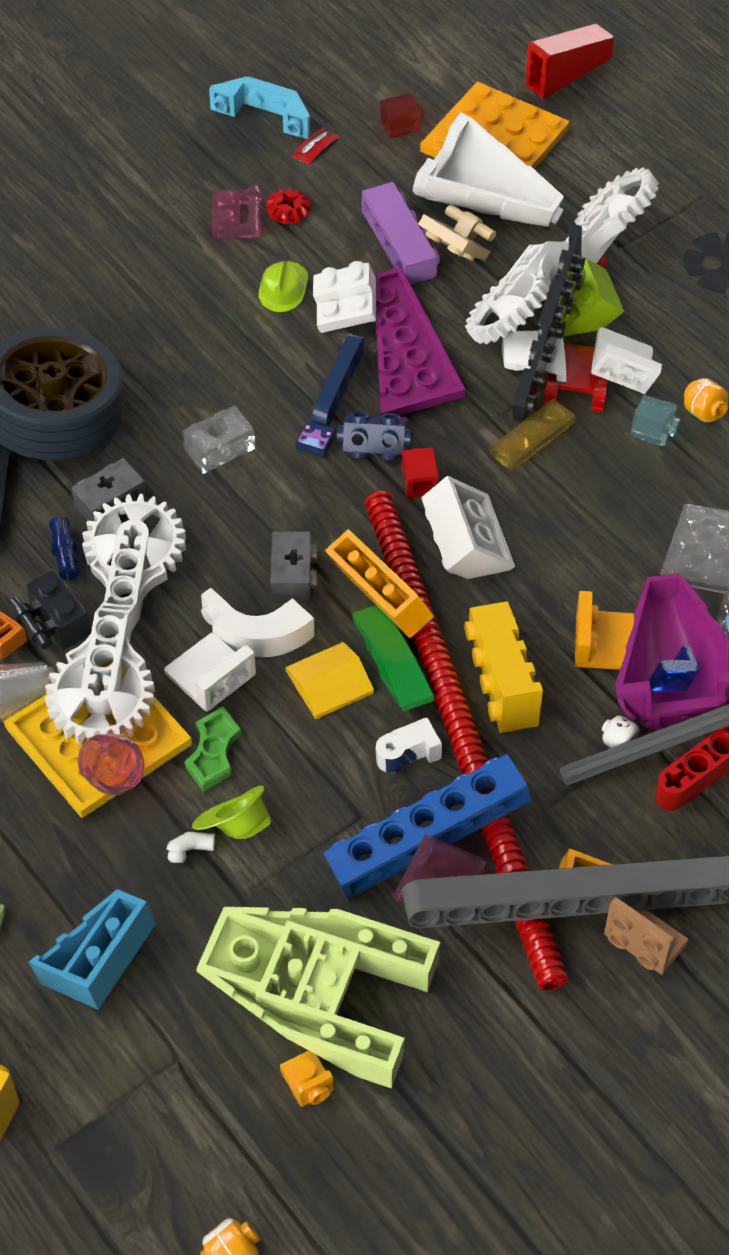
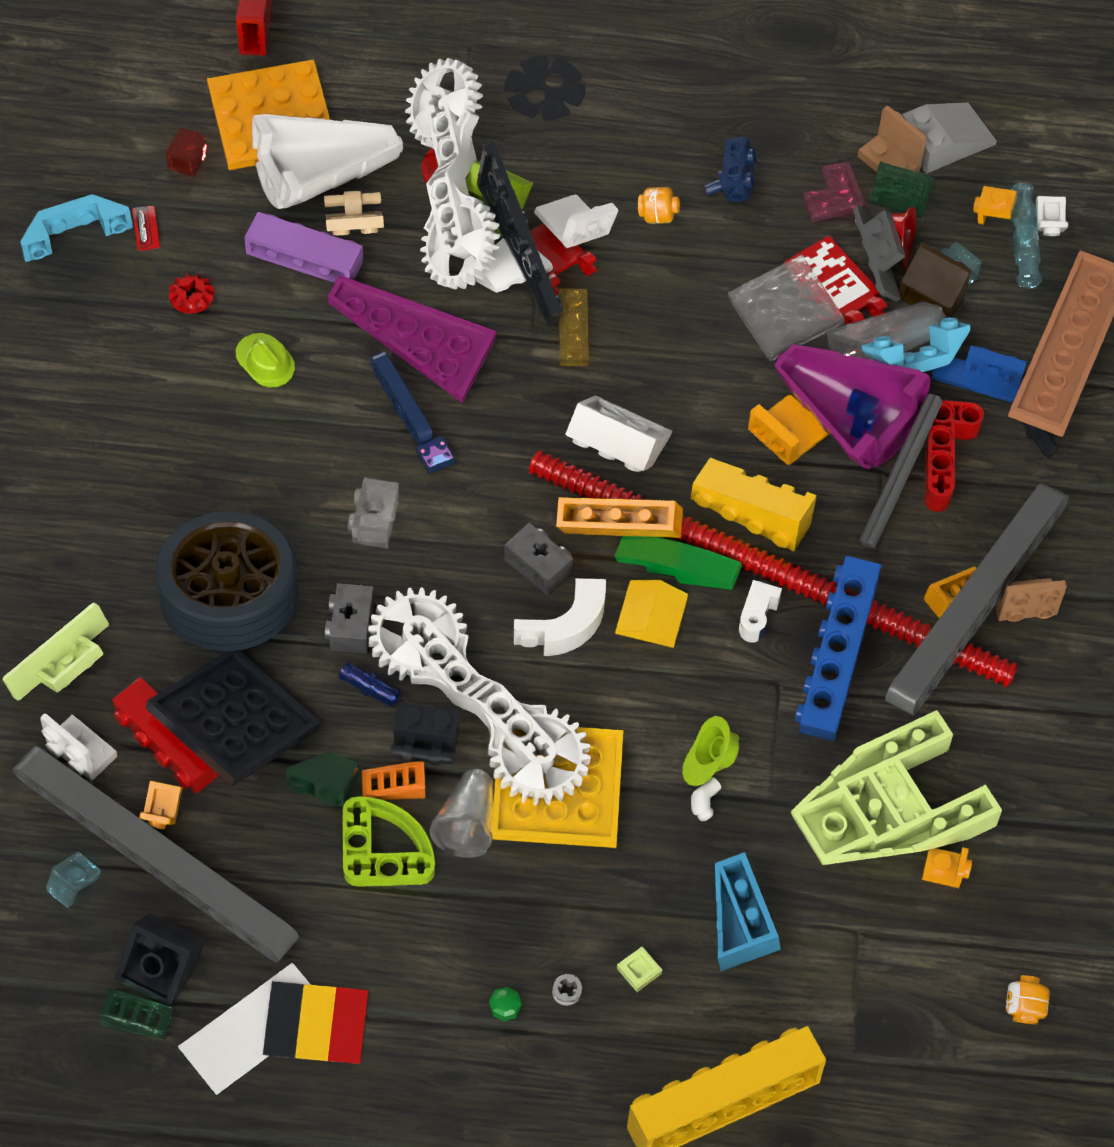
camera: 50 degrees left, 5 degrees up
hat [78,734,145,795] -> none
white bracket [164,633,256,712] -> none
bright green tile [185,706,242,792] -> none
clear pink plate [211,186,263,238] -> none
white plate [313,261,376,333] -> none
dark blue brick [337,411,412,460] -> none
clear pink plate [393,834,487,904] -> none
red brick [402,447,439,499] -> none
white piece [602,715,639,748] -> none
clear light blue brick [631,395,680,446] -> none

